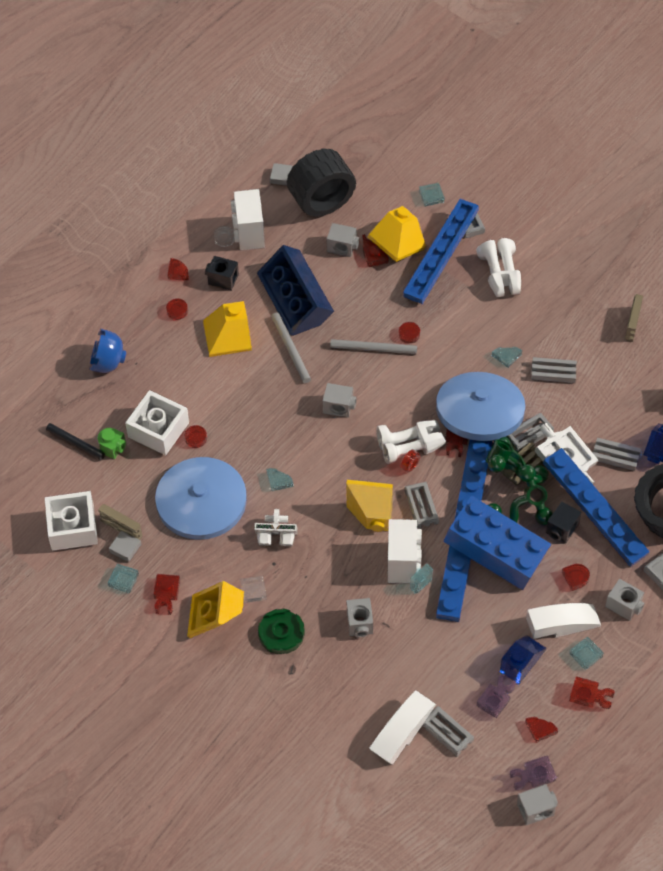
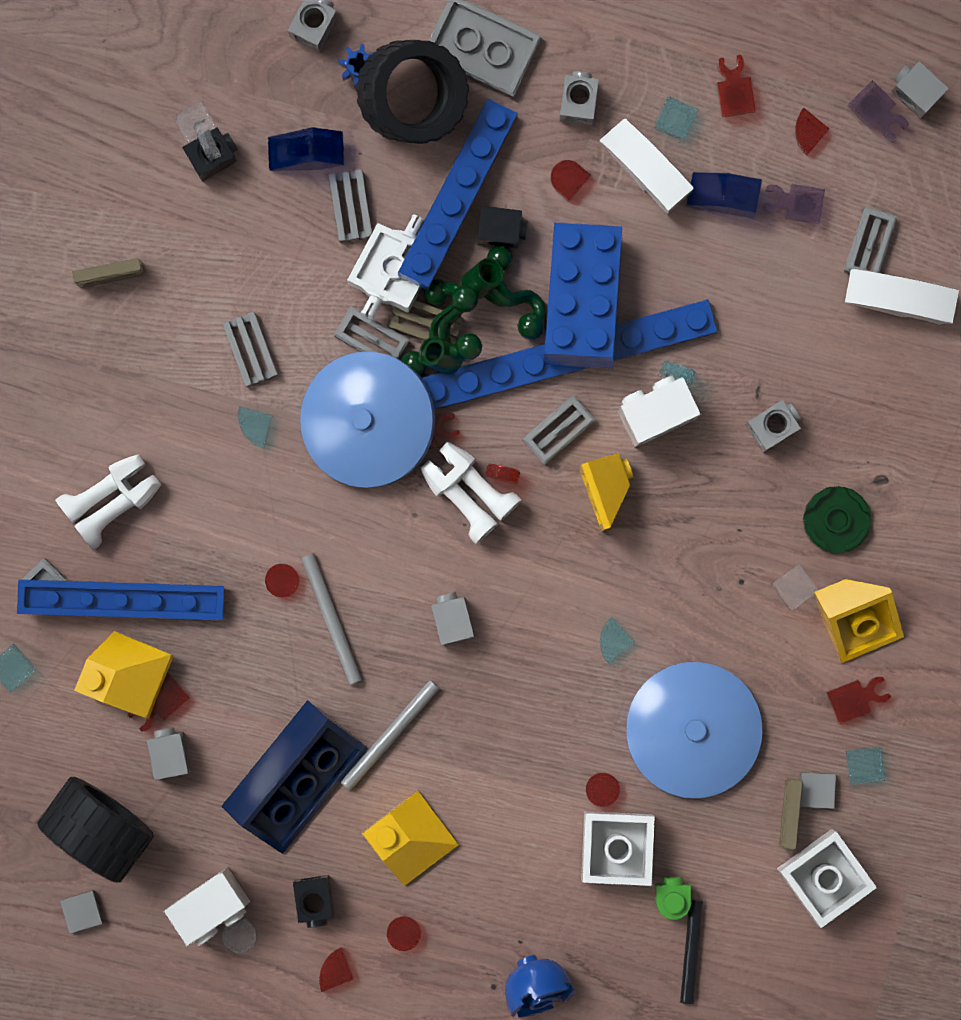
camera: 115 degrees left, 30 degrees up
white hips [255,509,297,547] -> none

